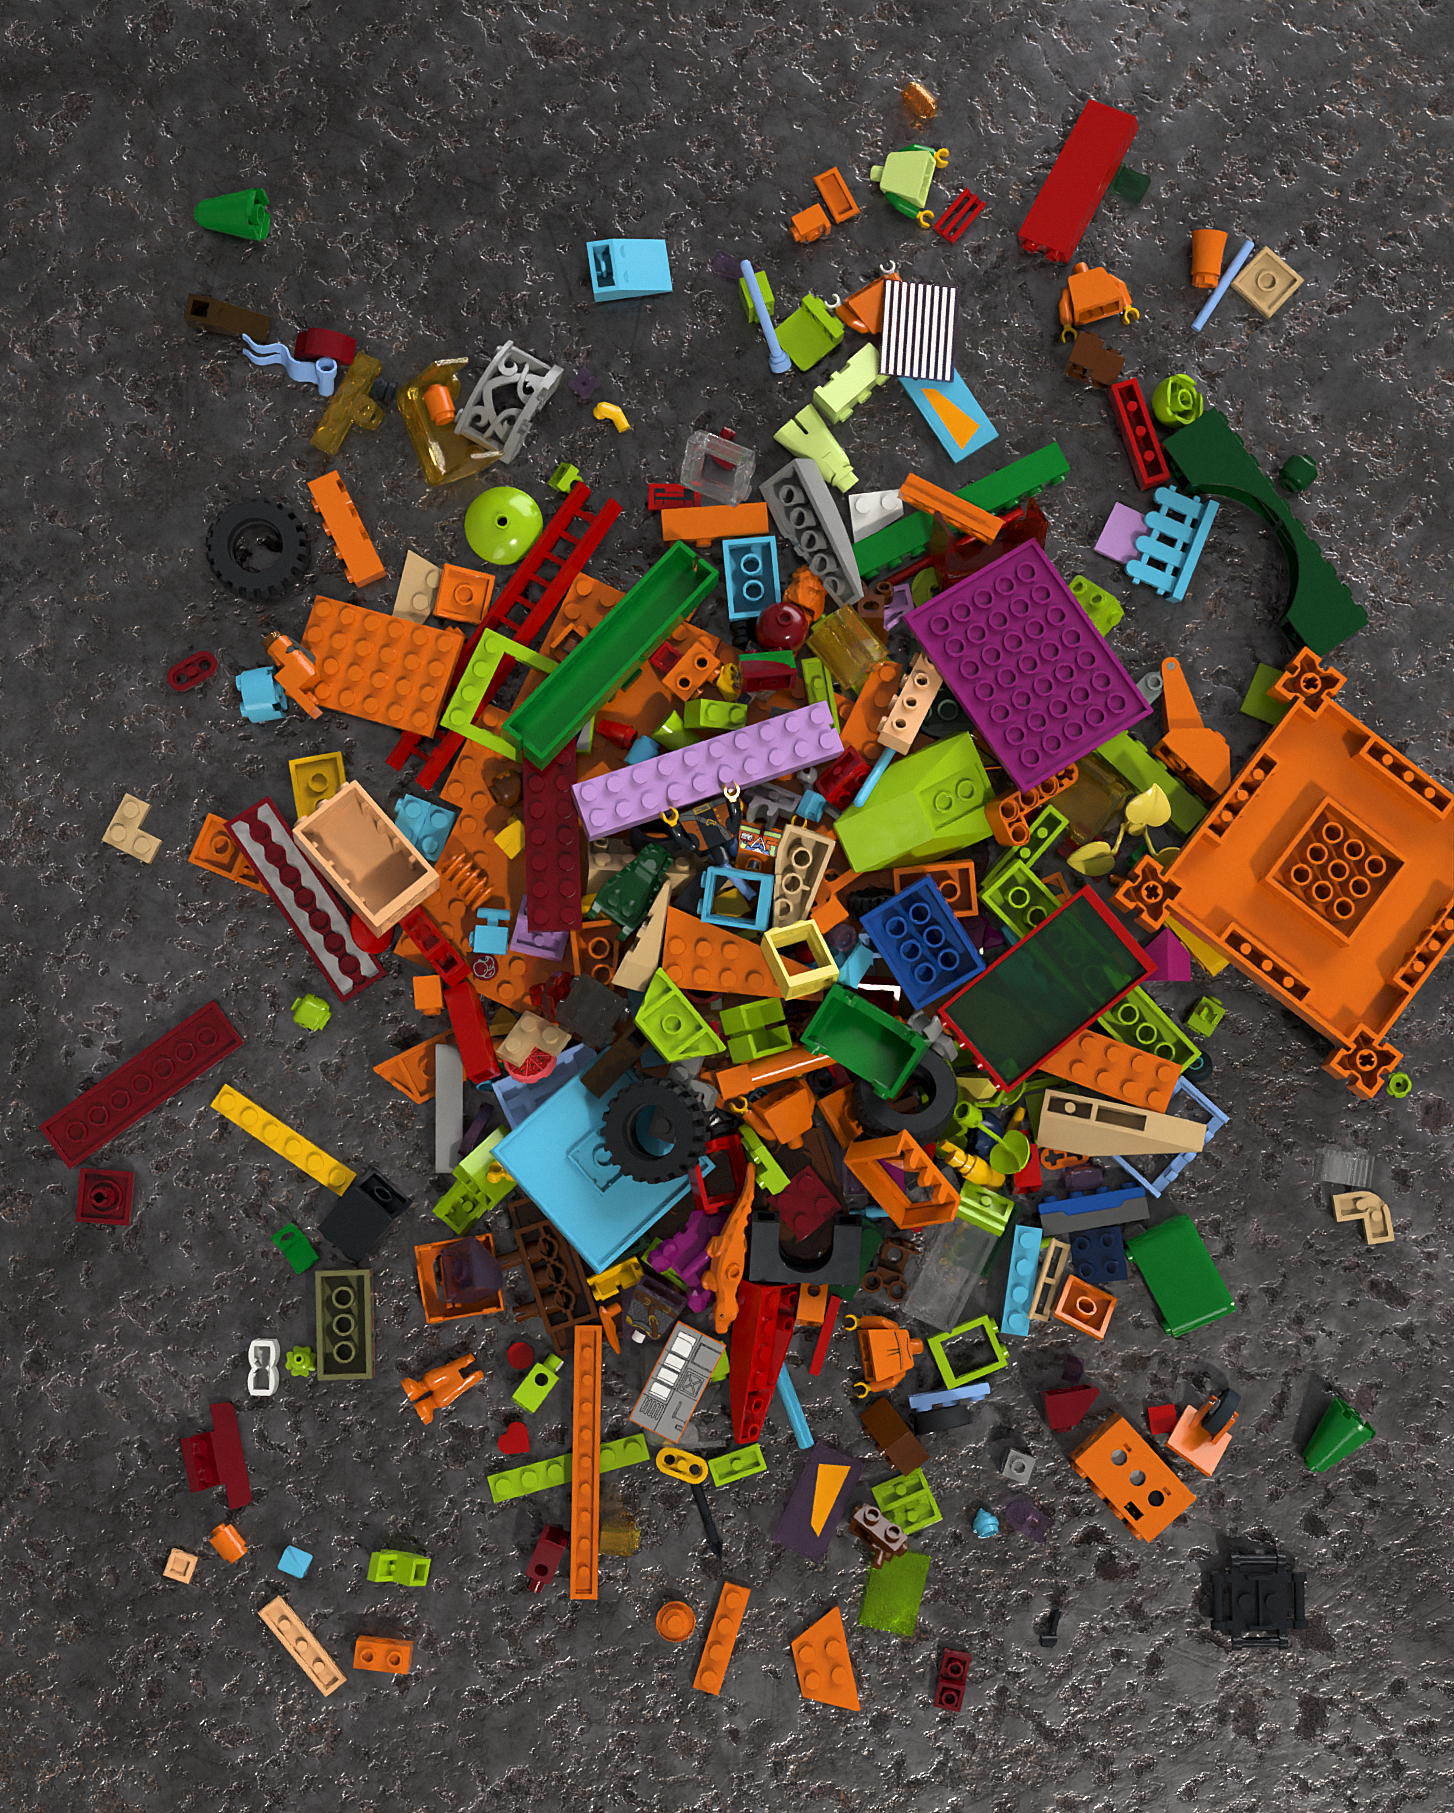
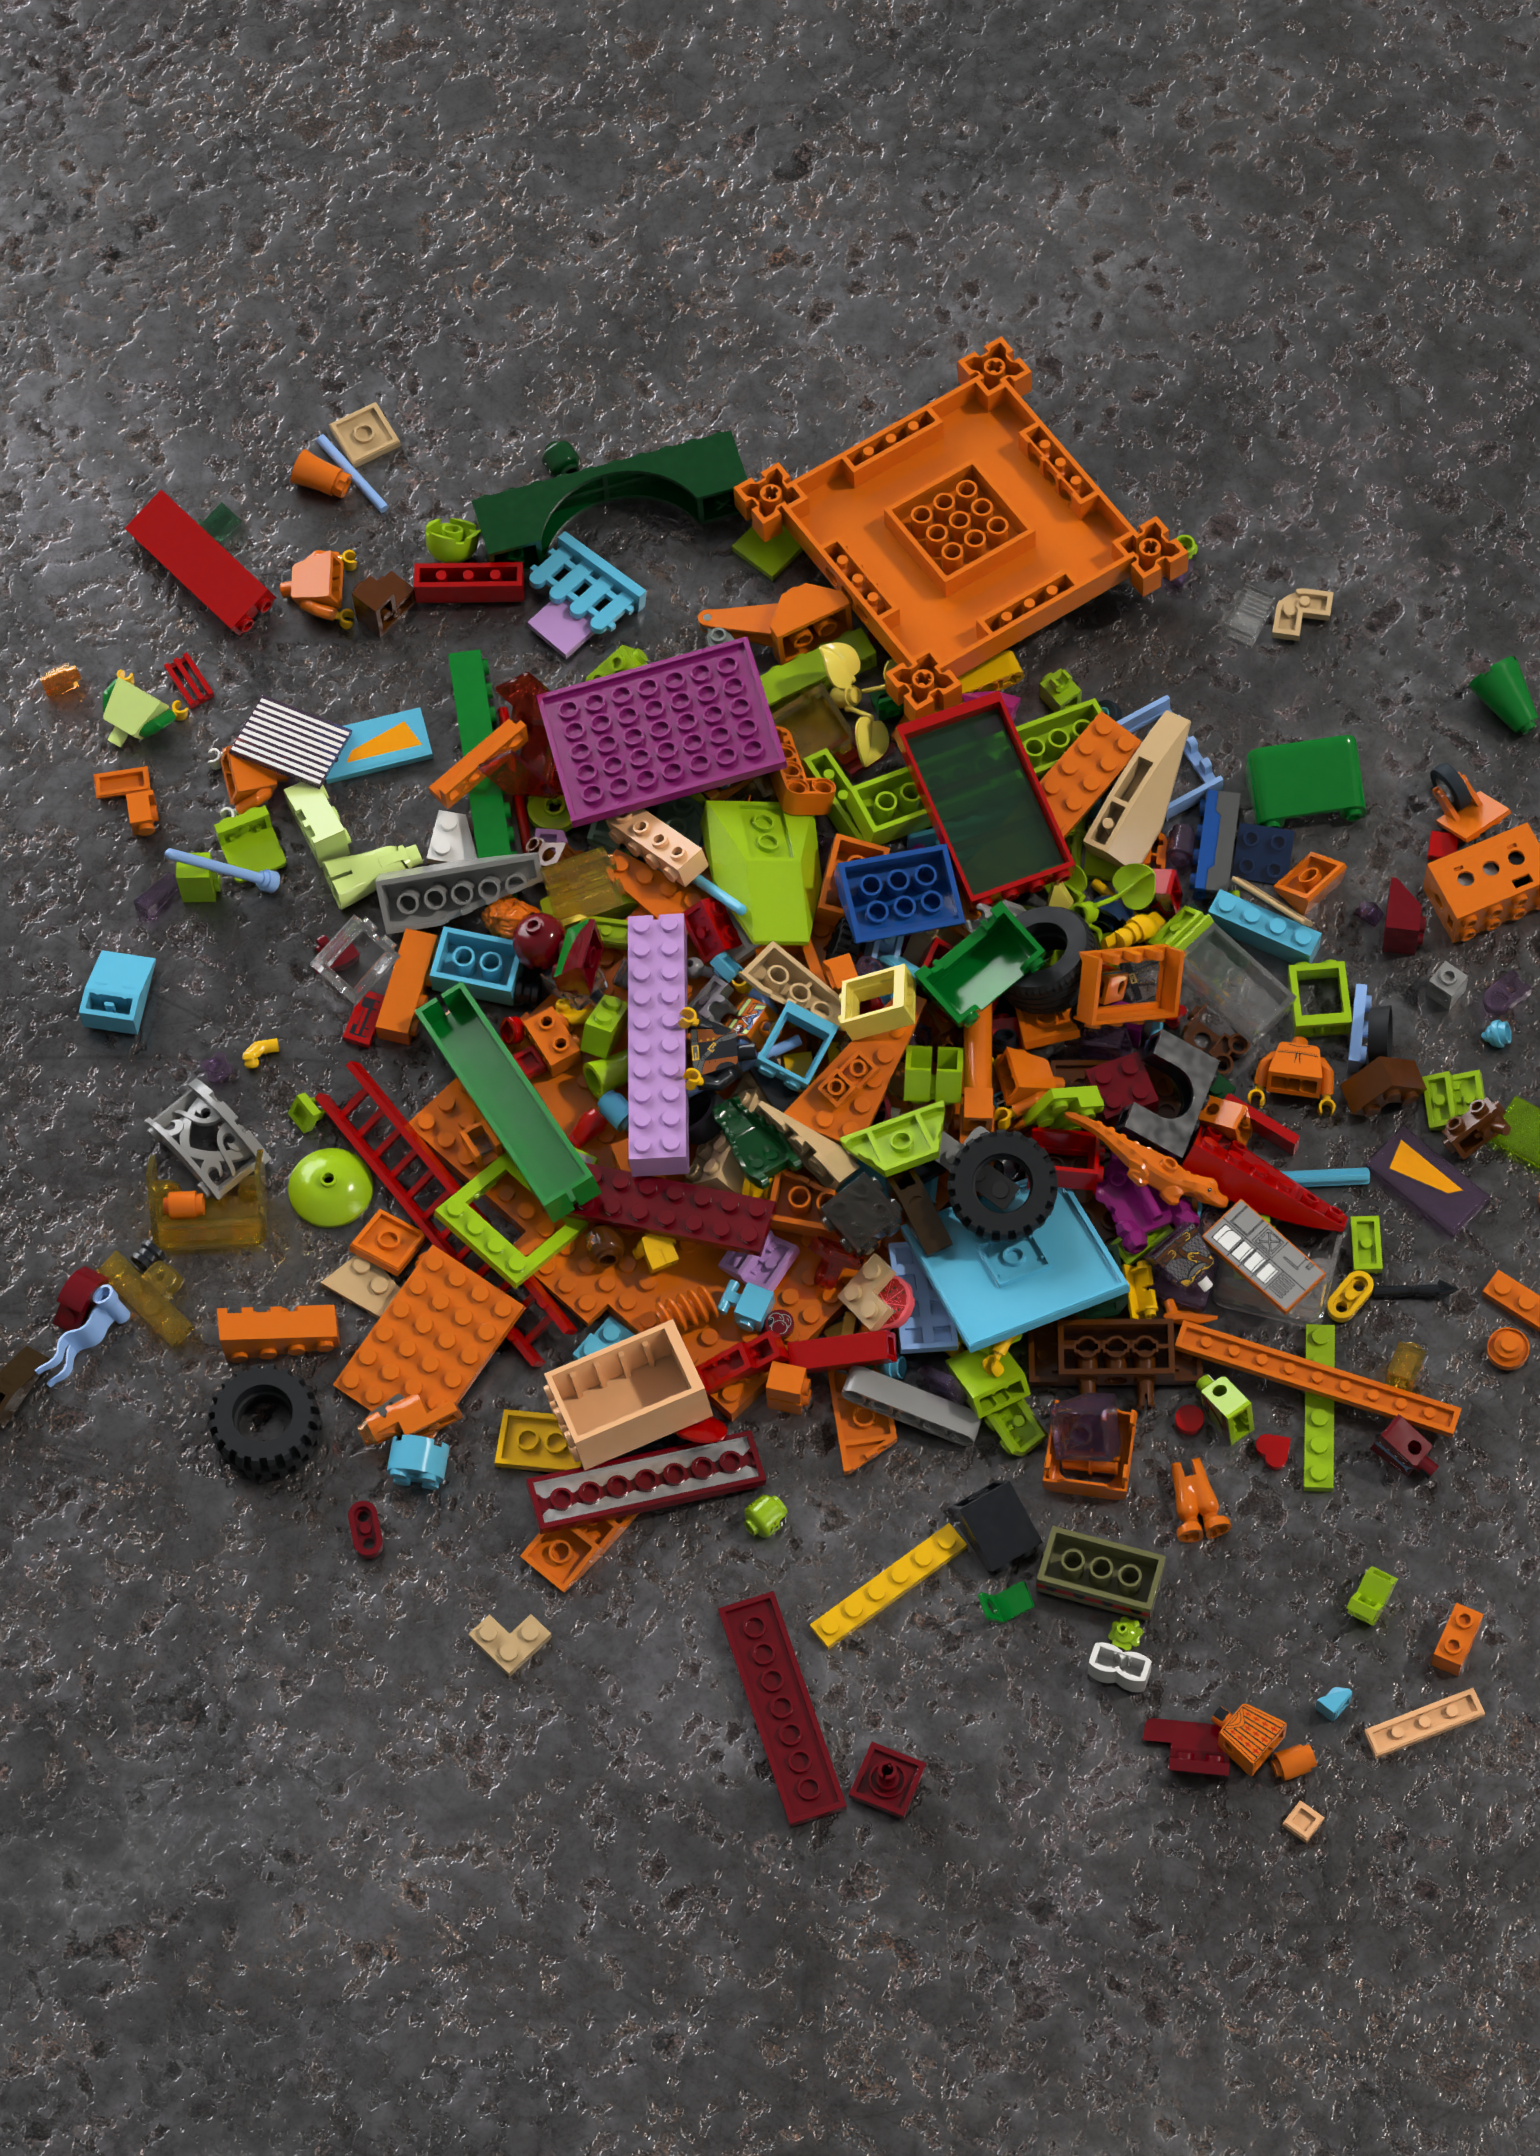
camera: 65 degrees left, 20 degrees down
none -> red tile [500,1016,525,1045]
none -> orange slope [817,1049,881,1108]
none -> orange torso [1211,1704,1287,1777]

